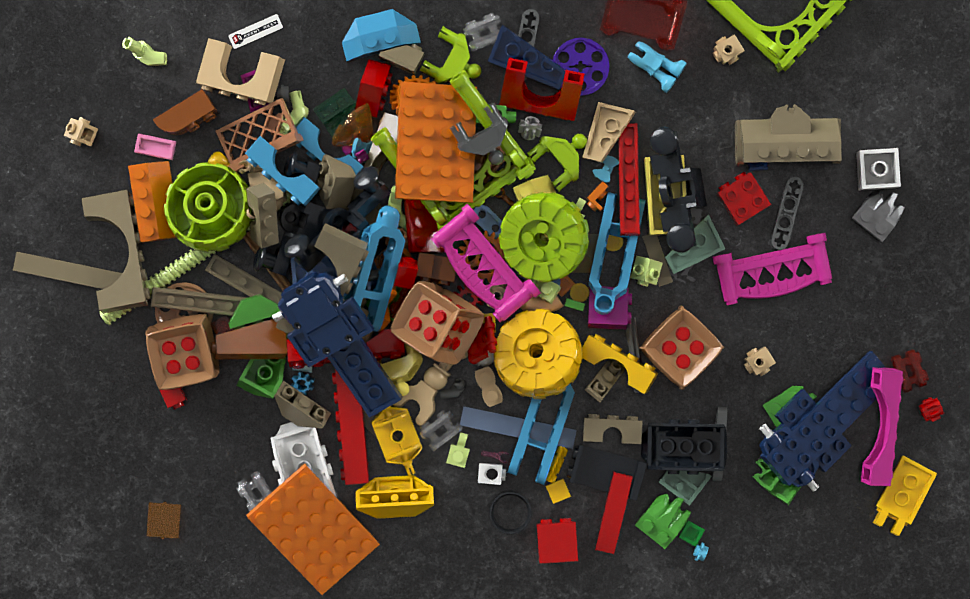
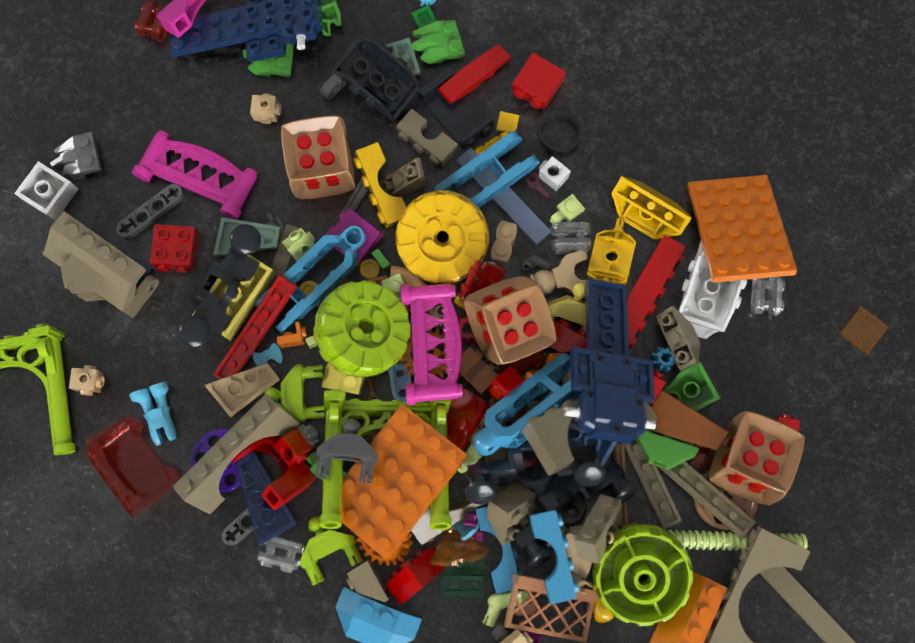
camera: 140 degrees left, 10 degrees down
none -> dark tan arch [173,394,300,514]
none -> red brick [274,429,312,467]

